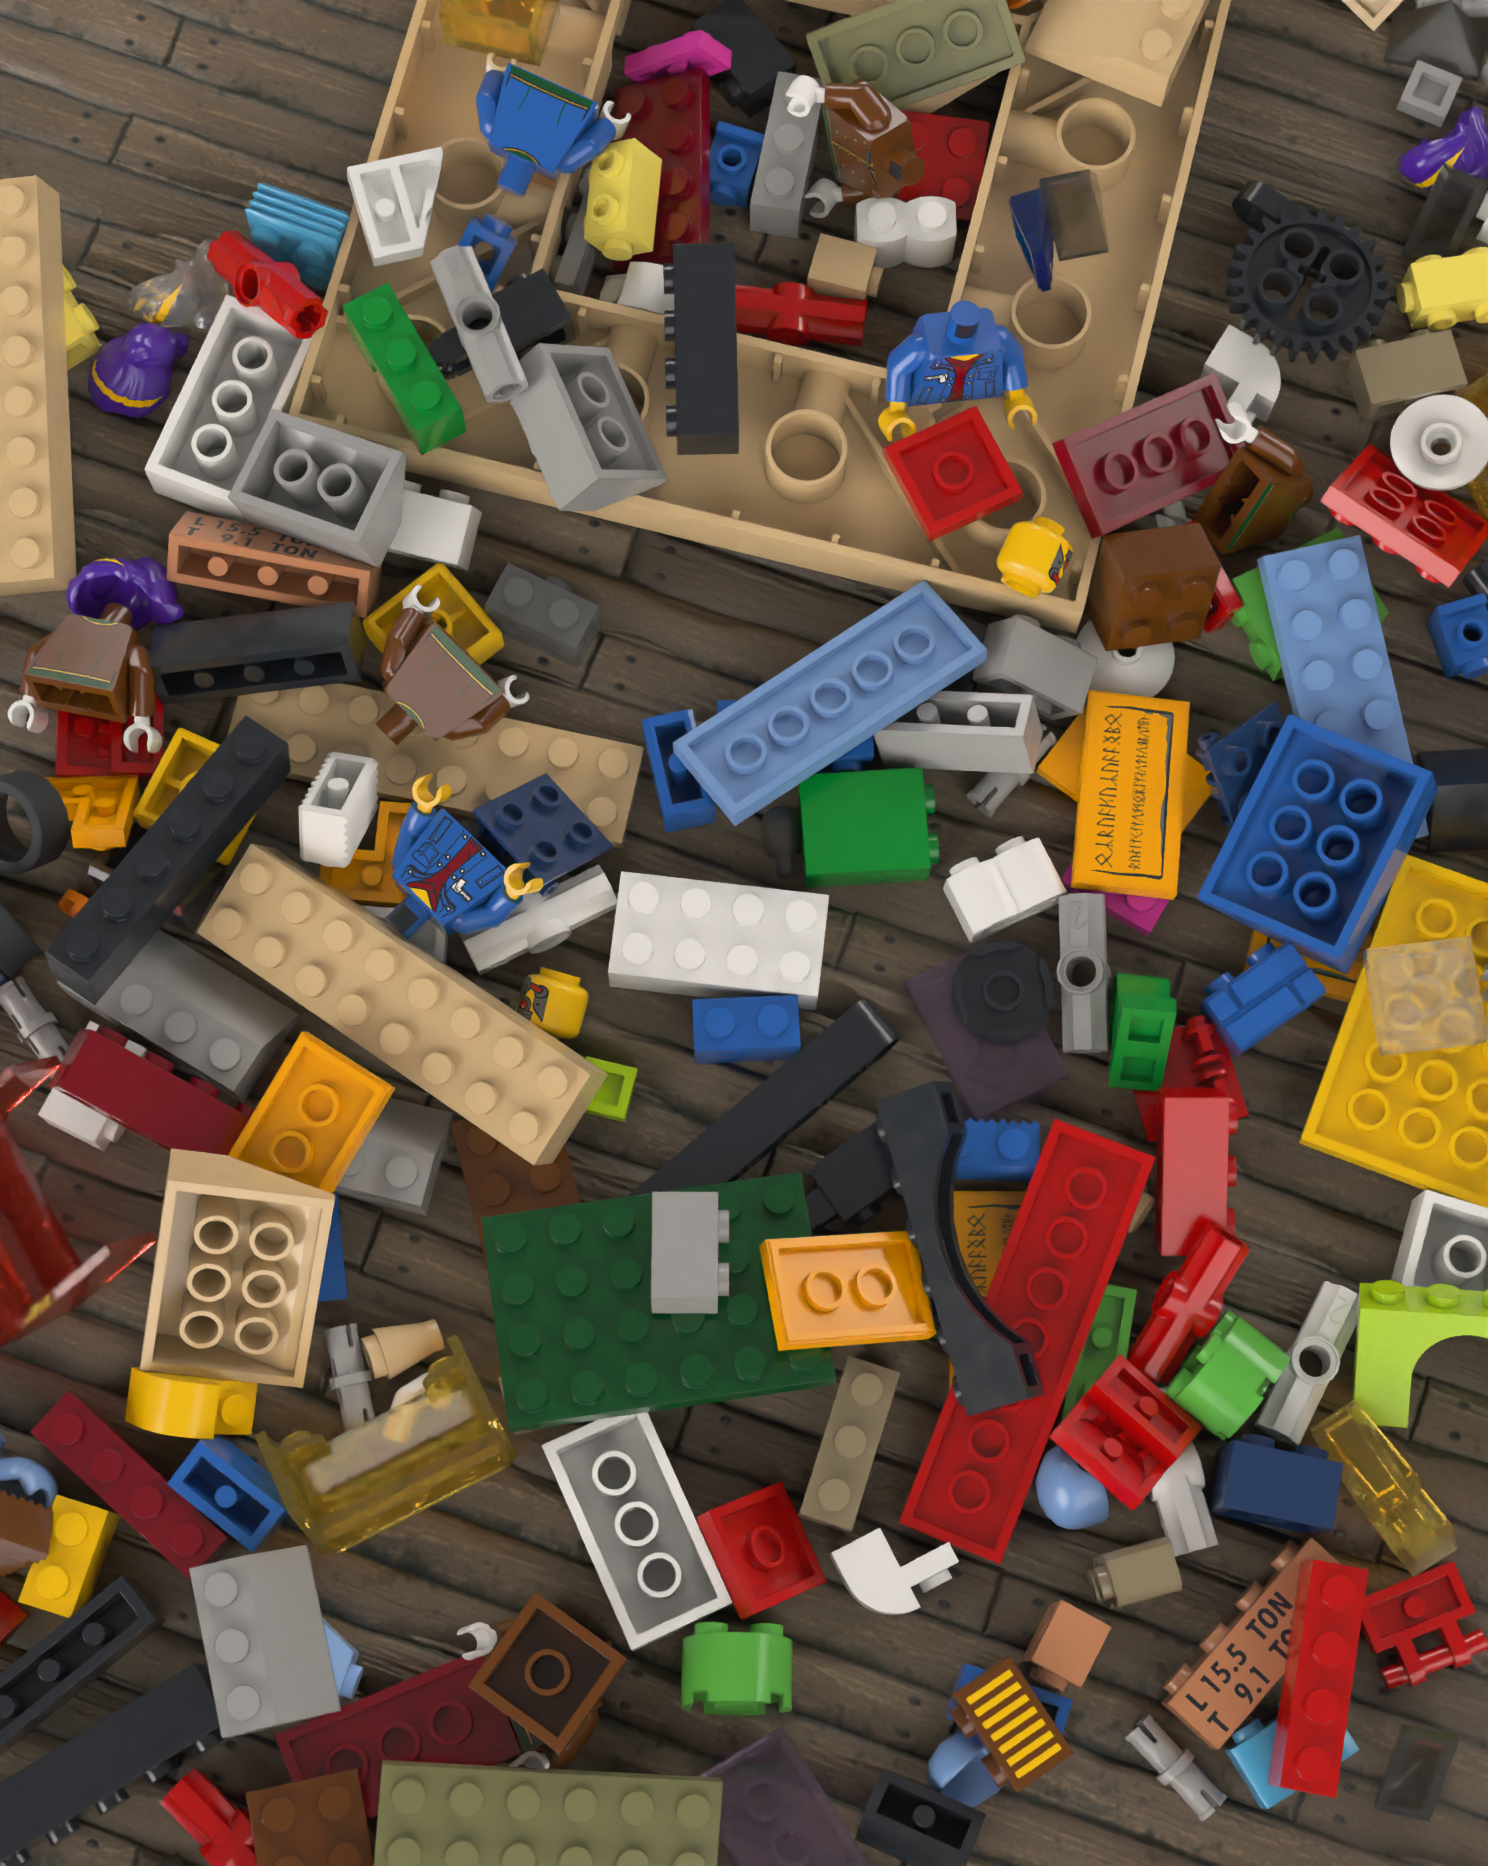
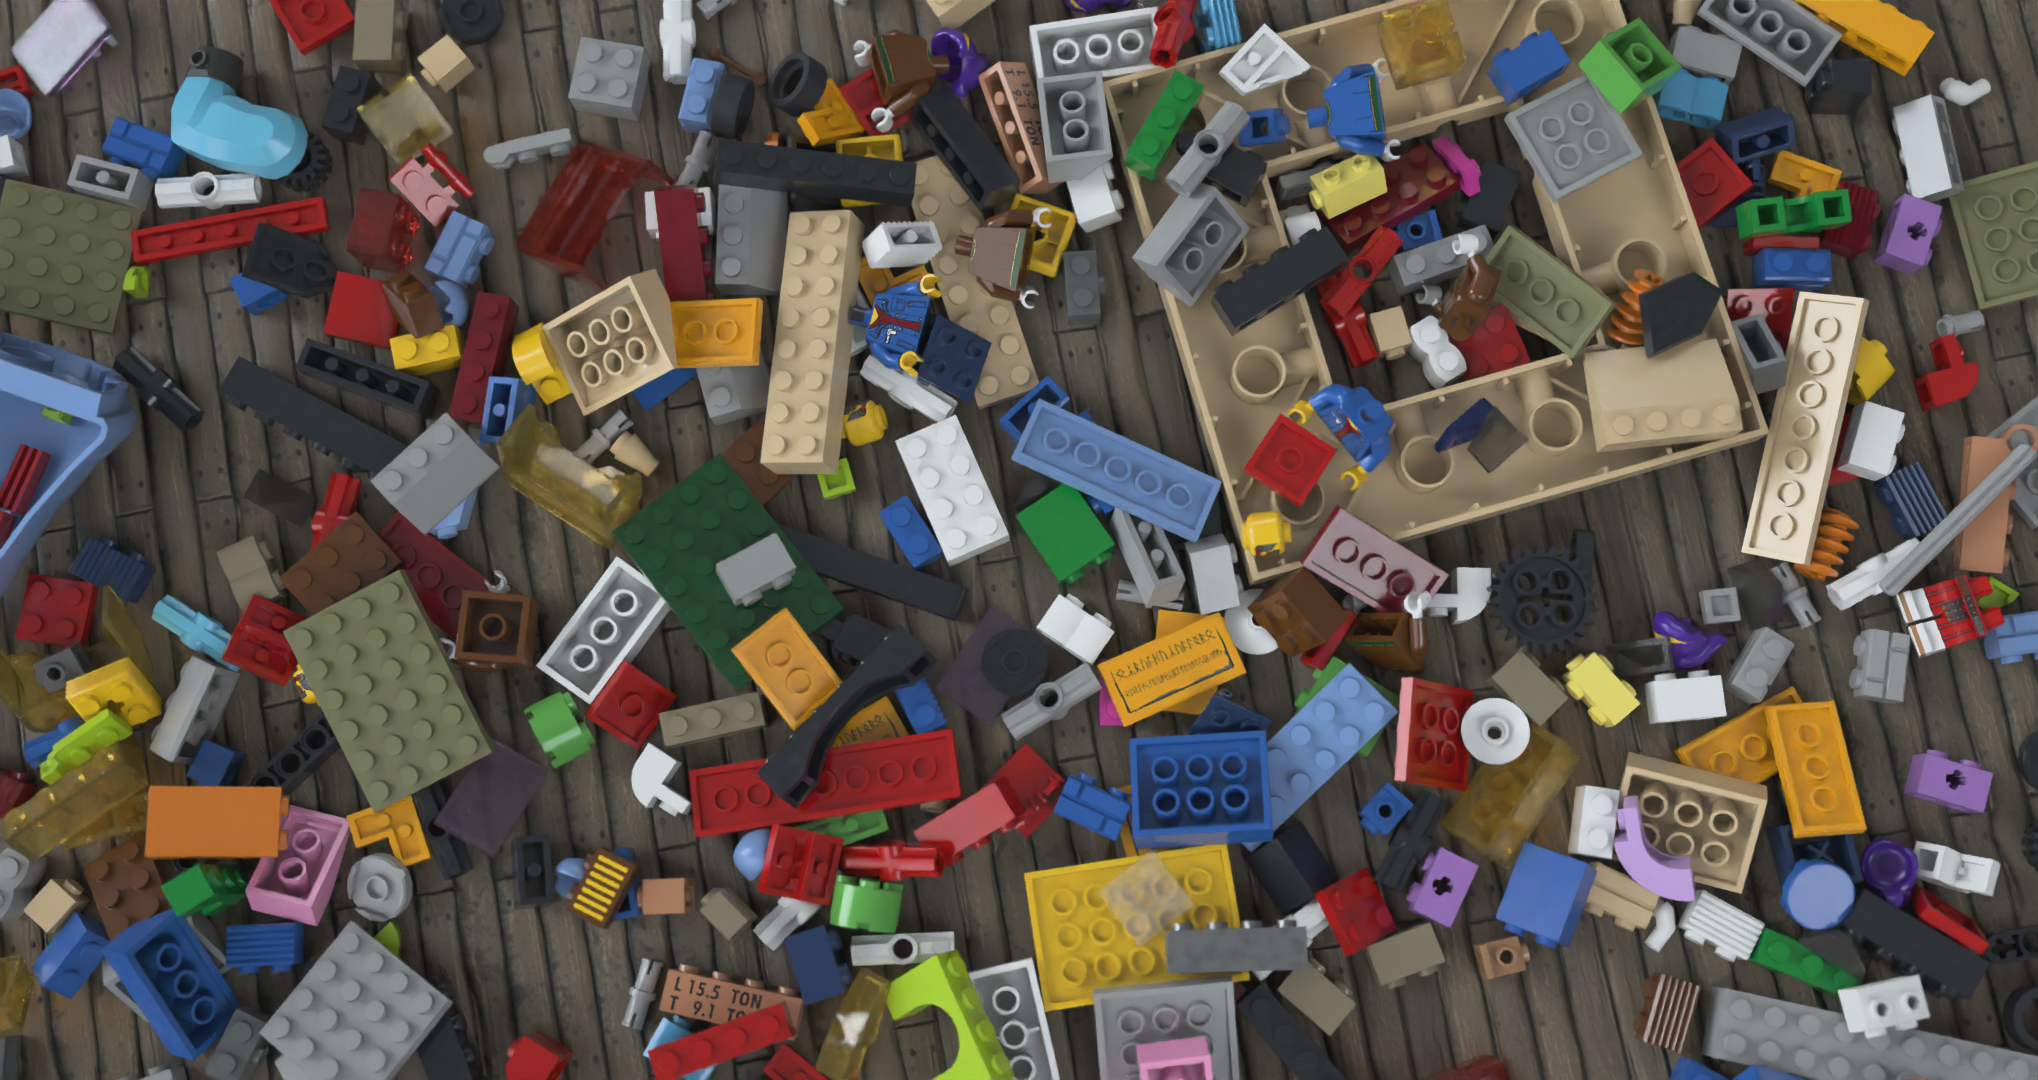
camera: 65 degrees right, 5 degrees up
green tile [1107,973,1177,1092] -> none
none -> red piece [1319,225,1403,320]

